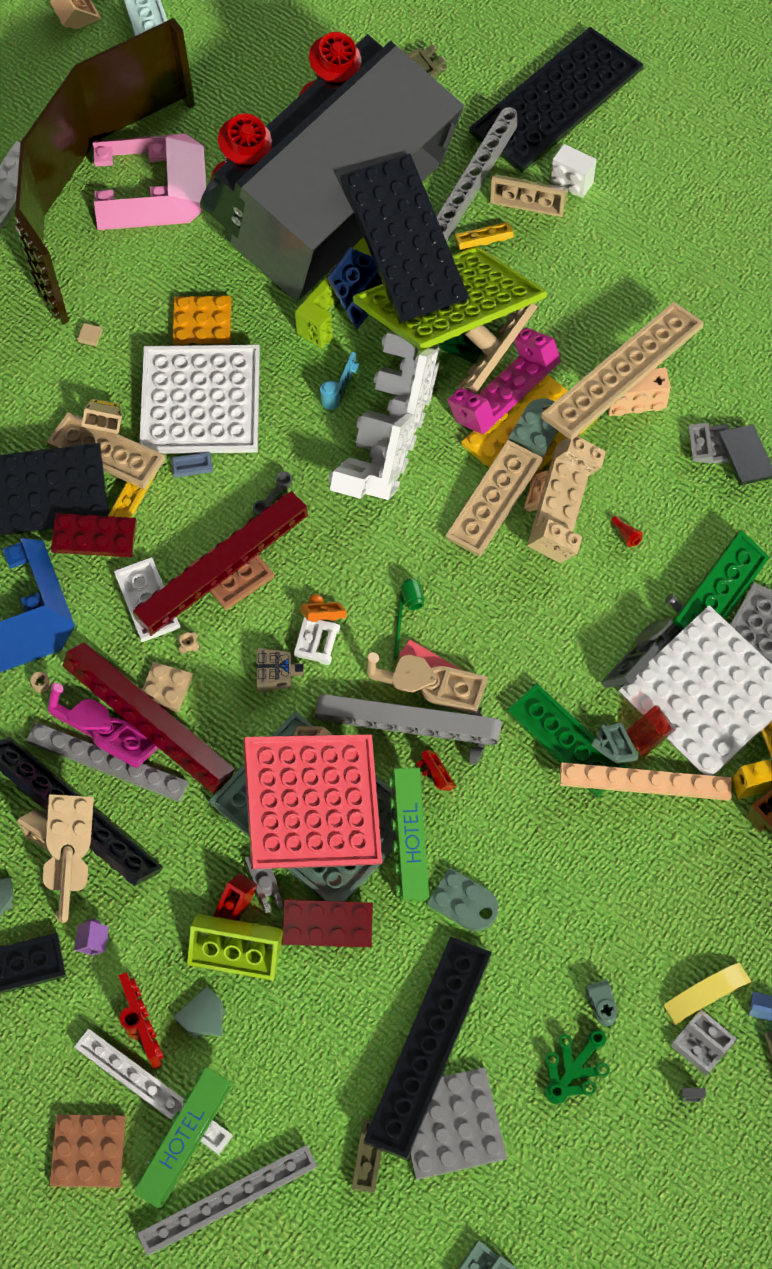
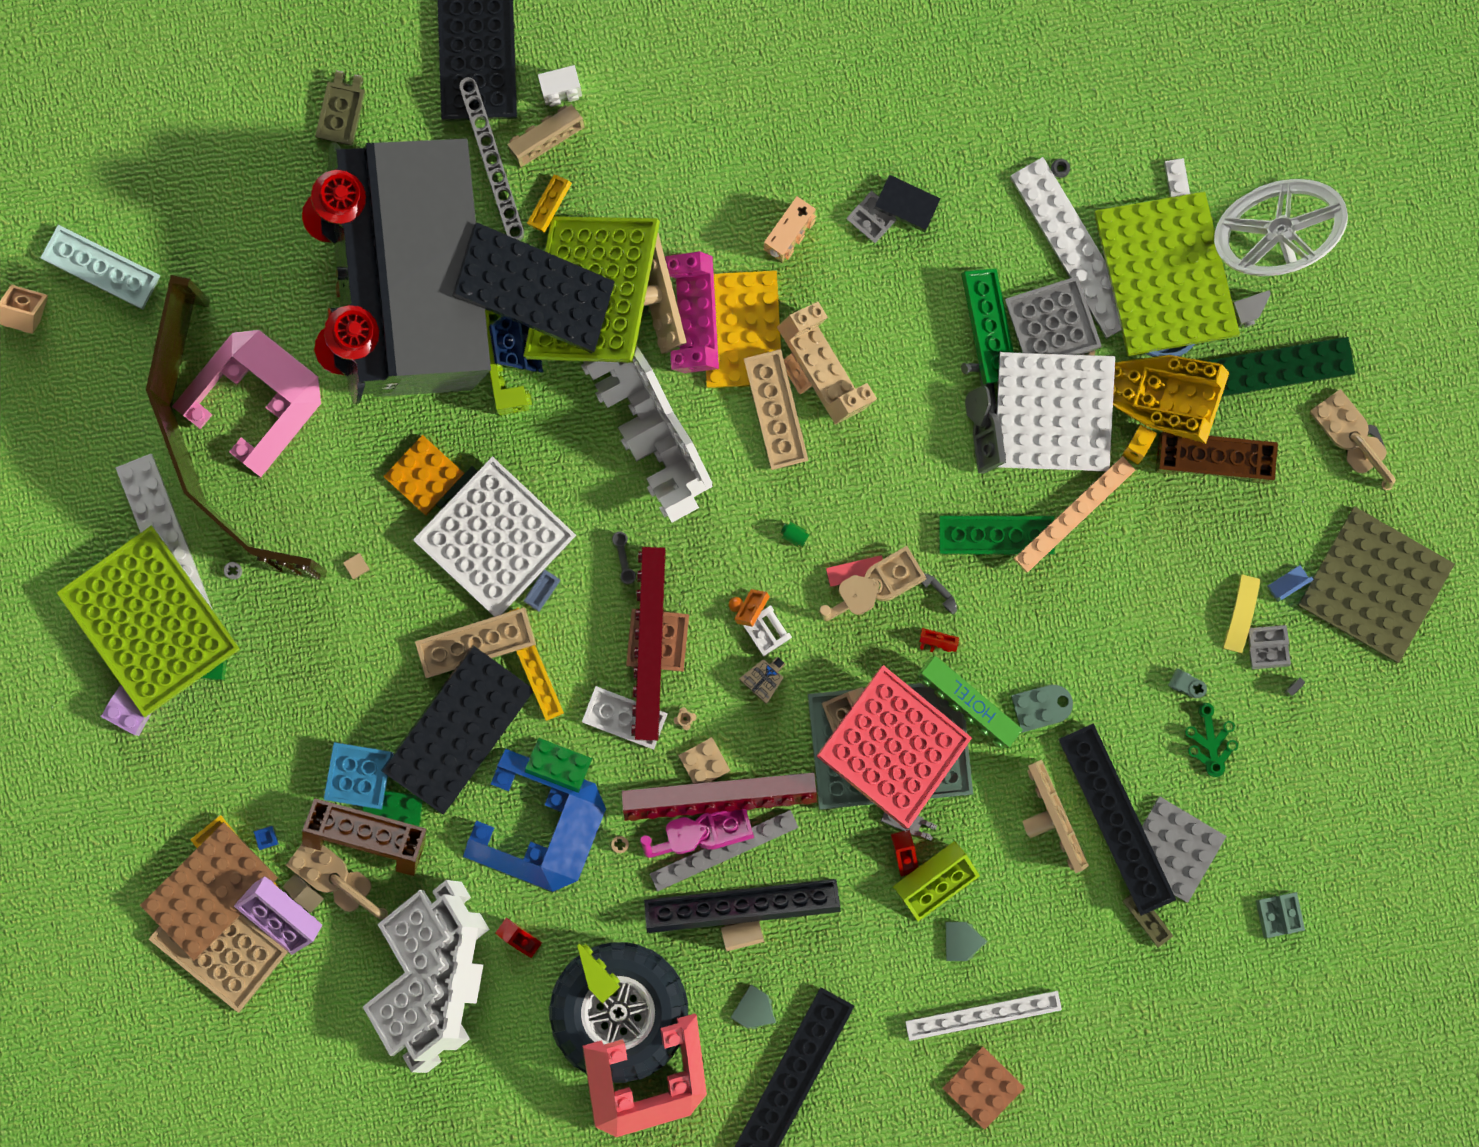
camera: 50 degrees left, 20 degrees up
tan plate [43,795,94,923] -> none
dark red plate [51,513,137,557] -> none
medium lavender brick [74,919,109,956] -> none
tan torso [81,399,122,434] -> none
red plate [118,972,164,1070] -> none
bright green brick [134,1067,234,1208] -> none
light grey plate [137,1145,318,1256] -> none
dark red plate [283,899,373,948] -> none
light grey beam [314,695,502,745] -> none
medium azure door [320,352,359,410] -> none
green axle [394,591,403,659] -> none
sand green plate [508,399,559,457] -> none
tan plate [541,302,704,440] -> none
sand green slope [592,723,638,764] -> none
red cone [611,516,643,547] -> none
clear red plate [626,705,676,756] -> none
none -> light grey bush [224,562,243,580]
none -> green plate [525,738,593,793]
none -> tan plate [1023,760,1089,873]

